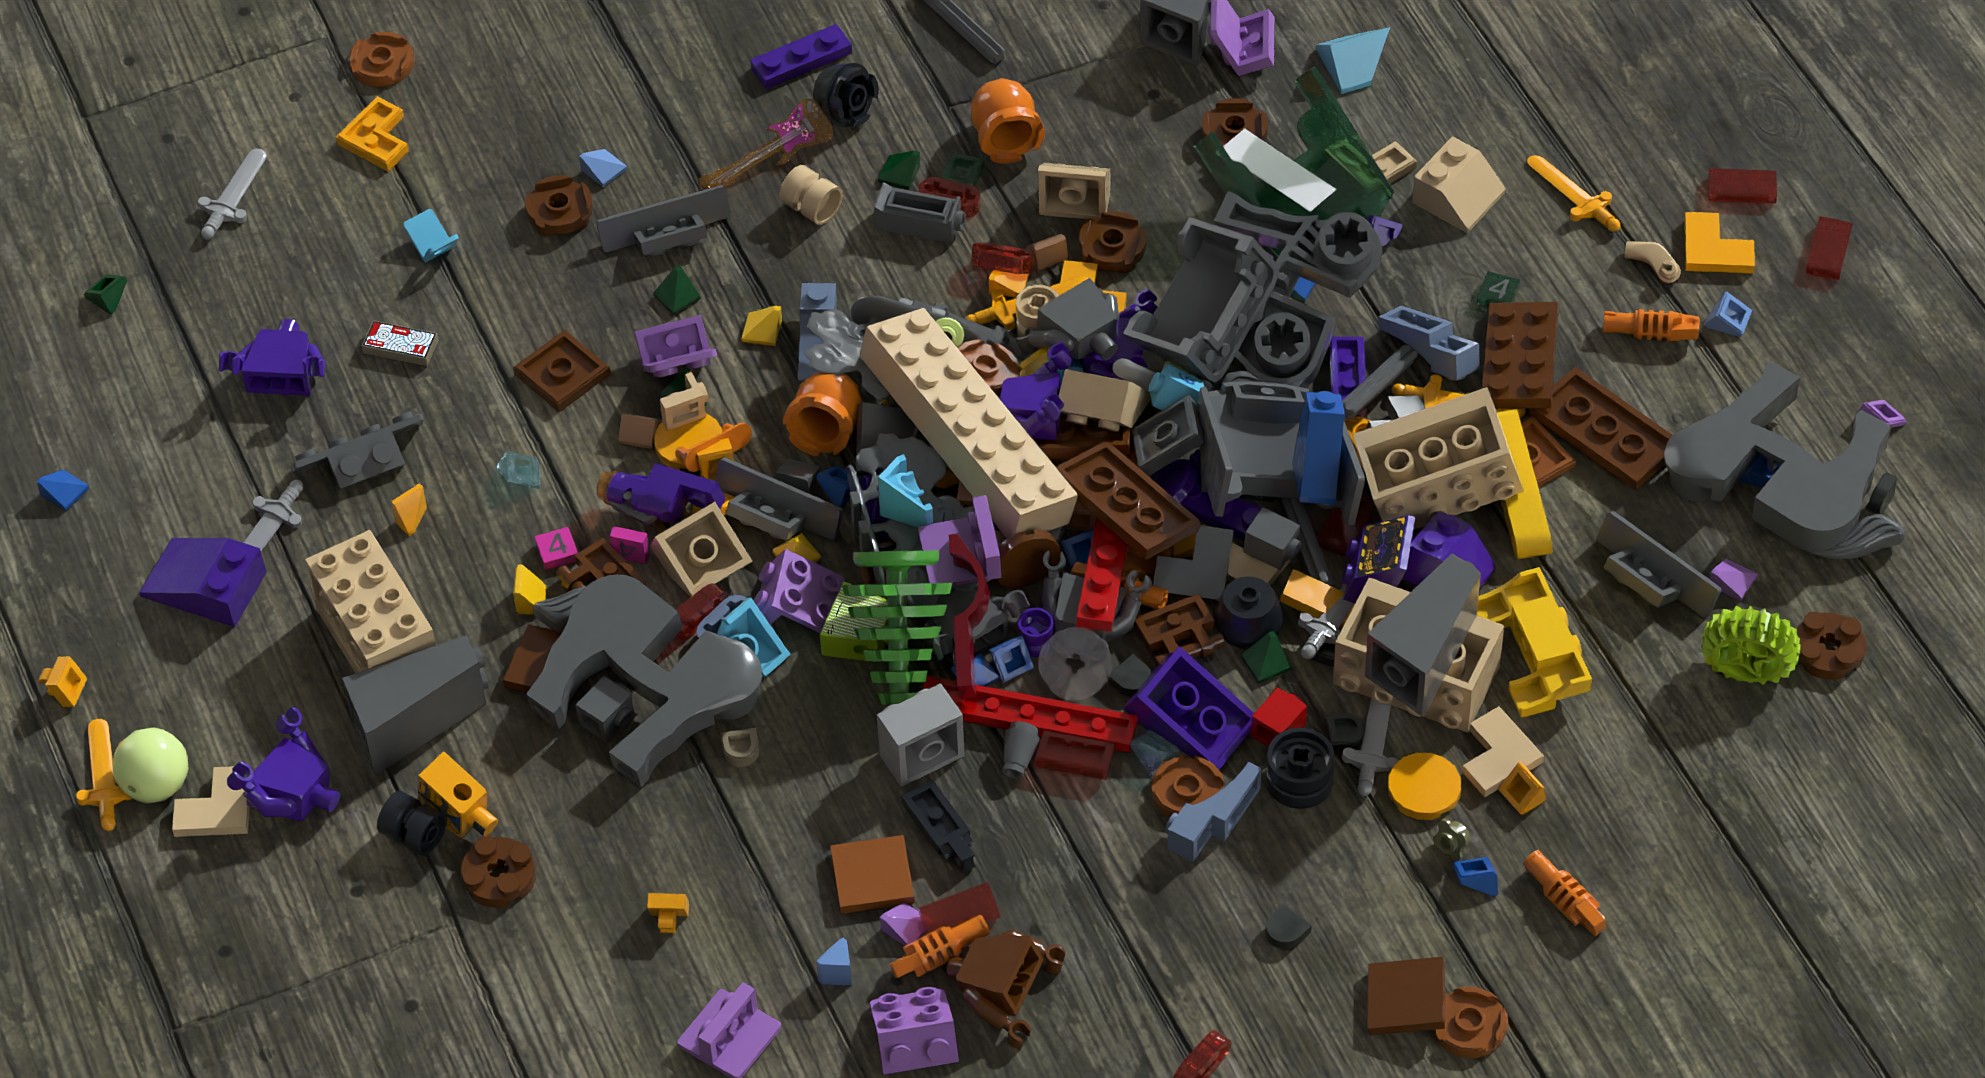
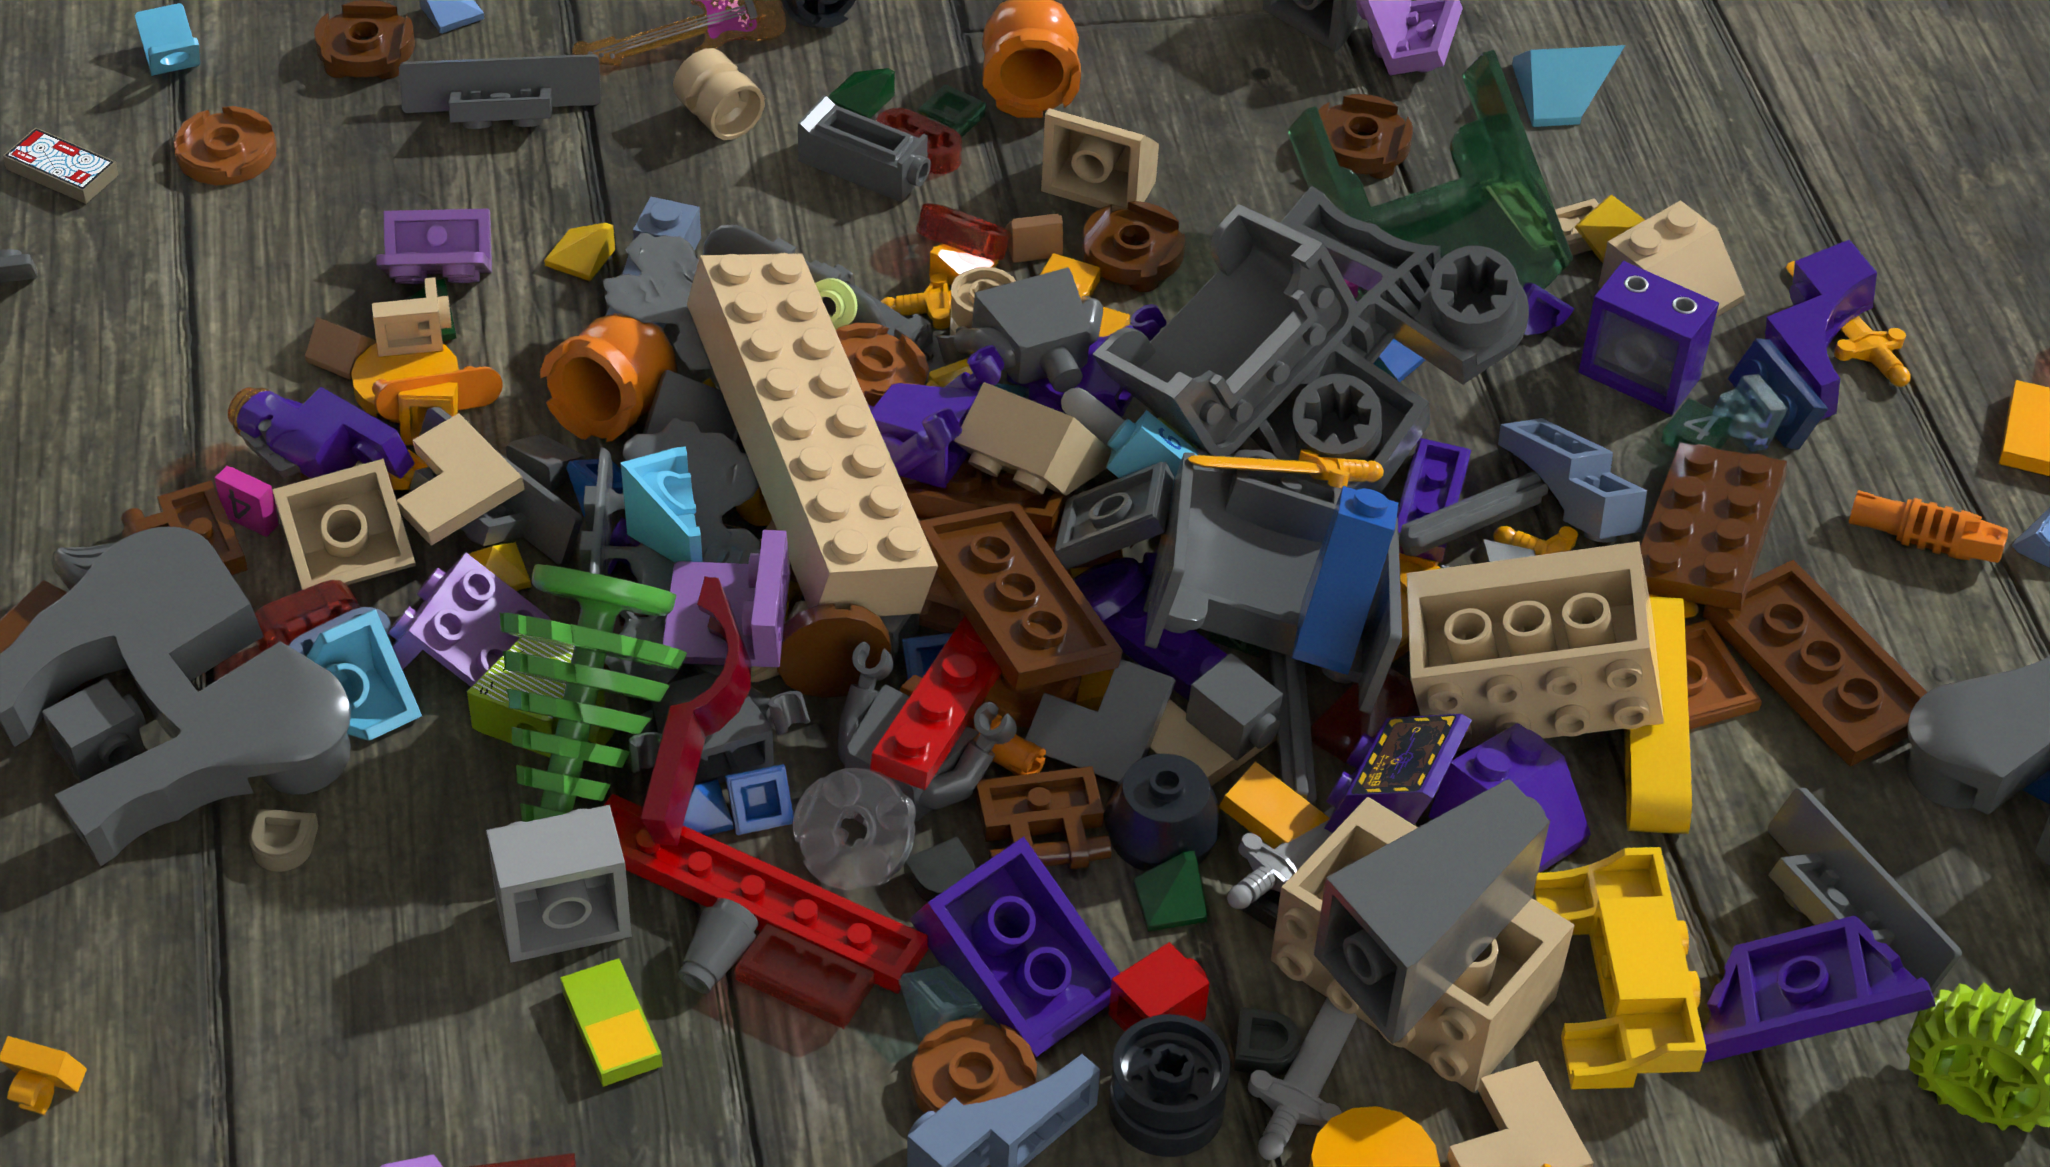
camera: 10 degrees right, 5 degrees down
clear light blue slope [497,451,541,489] -> none
reddish brown tile [513,330,611,412] -> none
yellow slope [513,565,546,614] -> none
dark pink tile [535,527,578,570] -> none
dark green slope [653,265,701,315] -> none
dark orange tile [830,835,915,914] -> none
black hinge [901,780,976,873] -> none
dark purple wheel [1018,608,1054,658] -> none
white sticker [1219,128,1336,212] -> none
tan arm [1625,241,1681,283] -> none
medium lavender slope [1710,559,1758,601] -> none
none -> dark orange tile [174,106,277,185]
none -> tan tile [397,413,525,546]
none -> lime tile [560,958,663,1087]
none -> light orange sword [1187,449,1384,488]
none -> yellow slope [1574,194,1645,263]
none -> dark purple piece [1578,261,1719,415]
none -> dark purple wing [1703,915,1936,1063]
none -> clear light blue tile [1712,374,1788,451]
none -> dark blue plate [1728,338,1828,449]
none -> dark purple arch [1765,239,1877,420]

